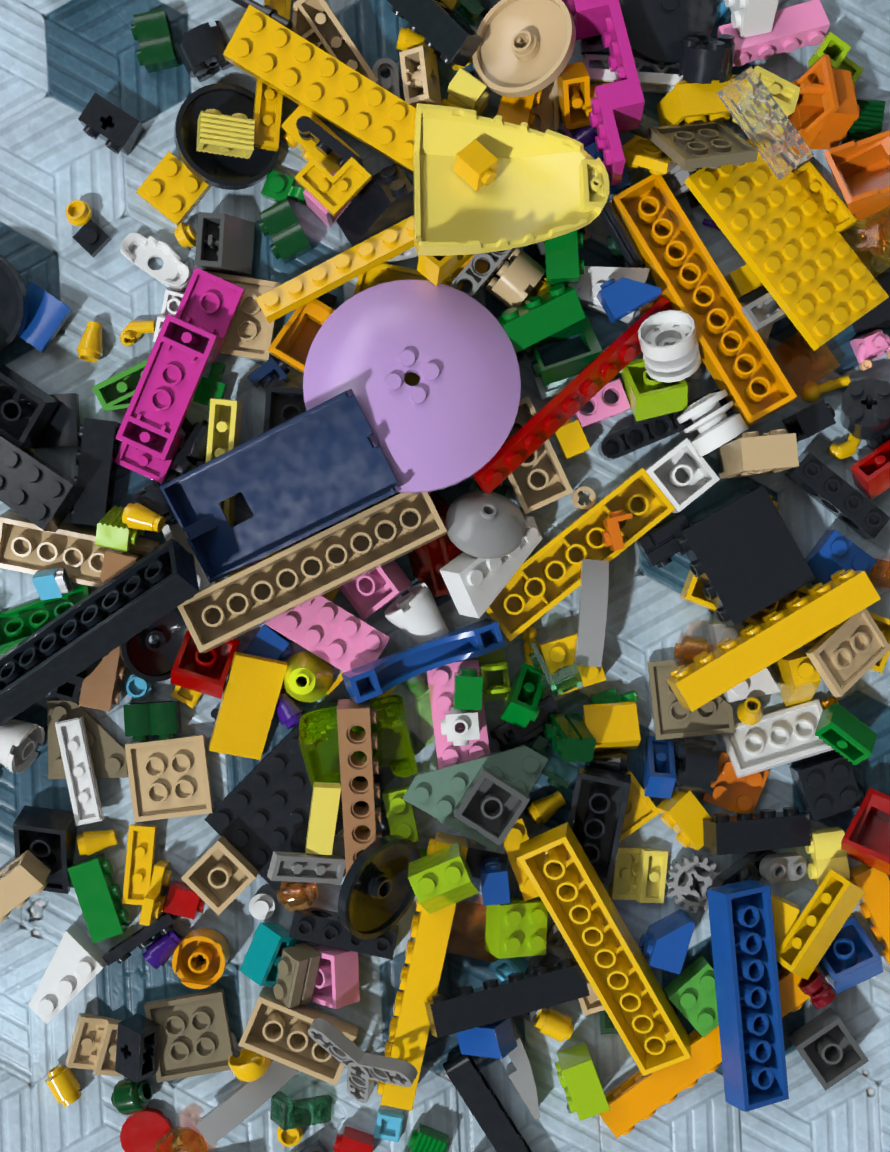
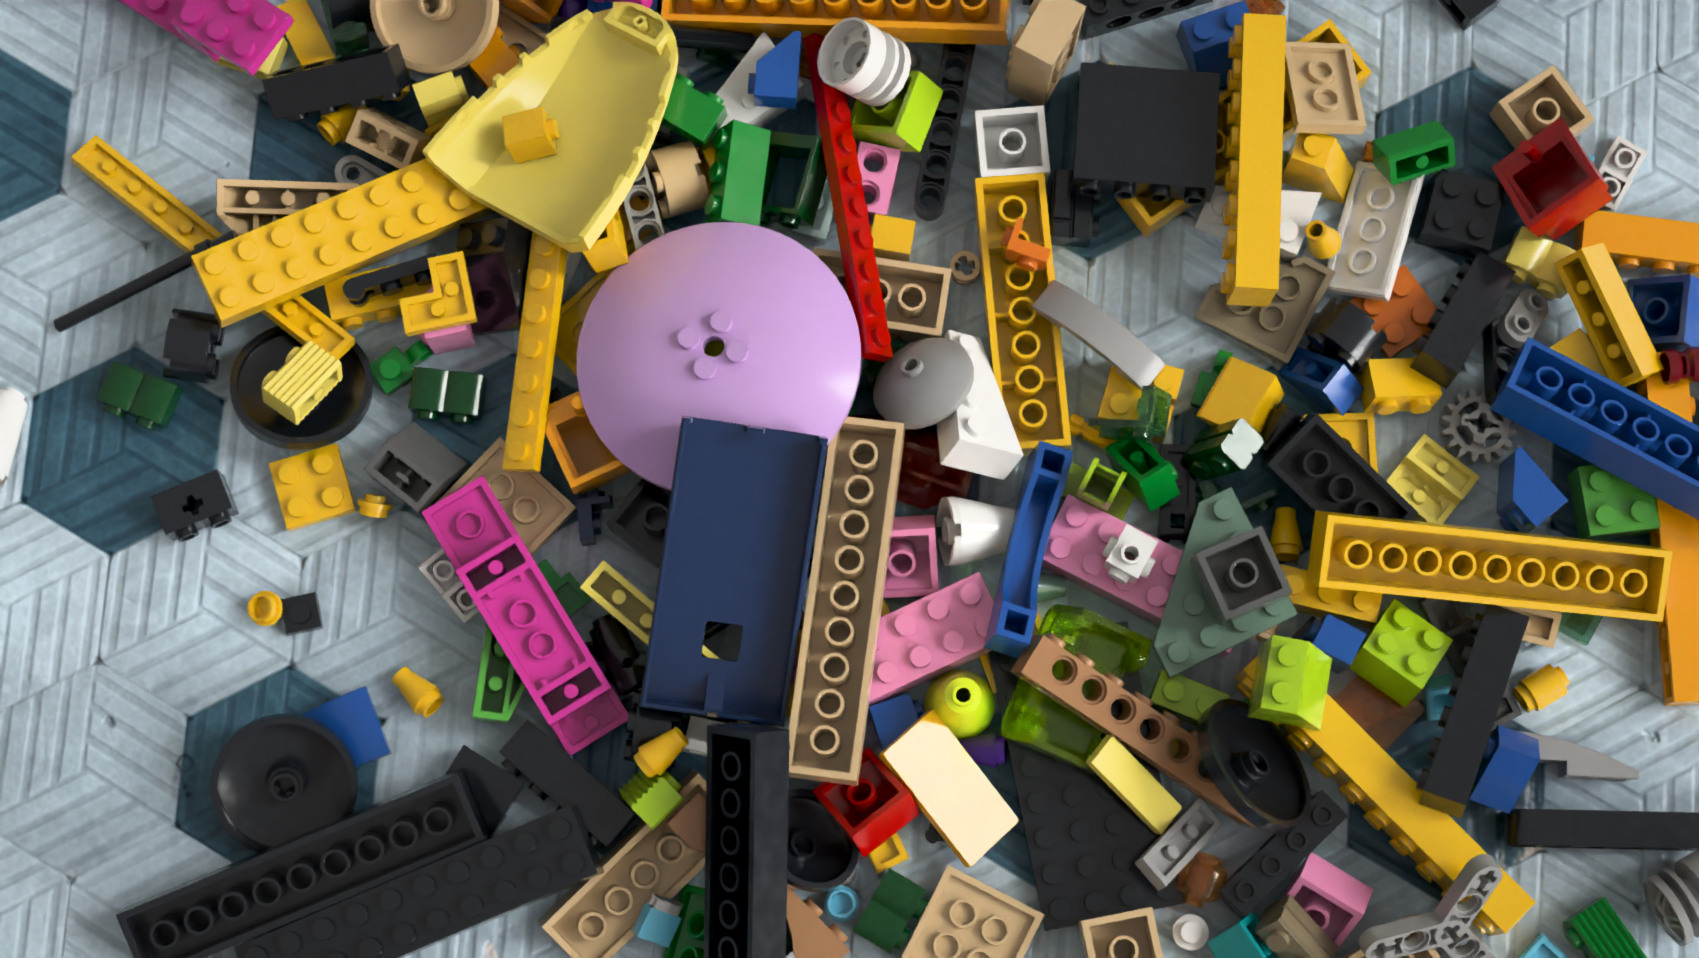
camera: 55 degrees left, 10 degrees down
white piece [120,232,191,292] -> none
yellow arm [120,320,156,347] -> none
green brick [453,667,483,710] -> none
lime brick [555,1041,610,1121] -> none
clear orange head [674,635,713,667] -> none
white wheel [677,389,749,457] -> none

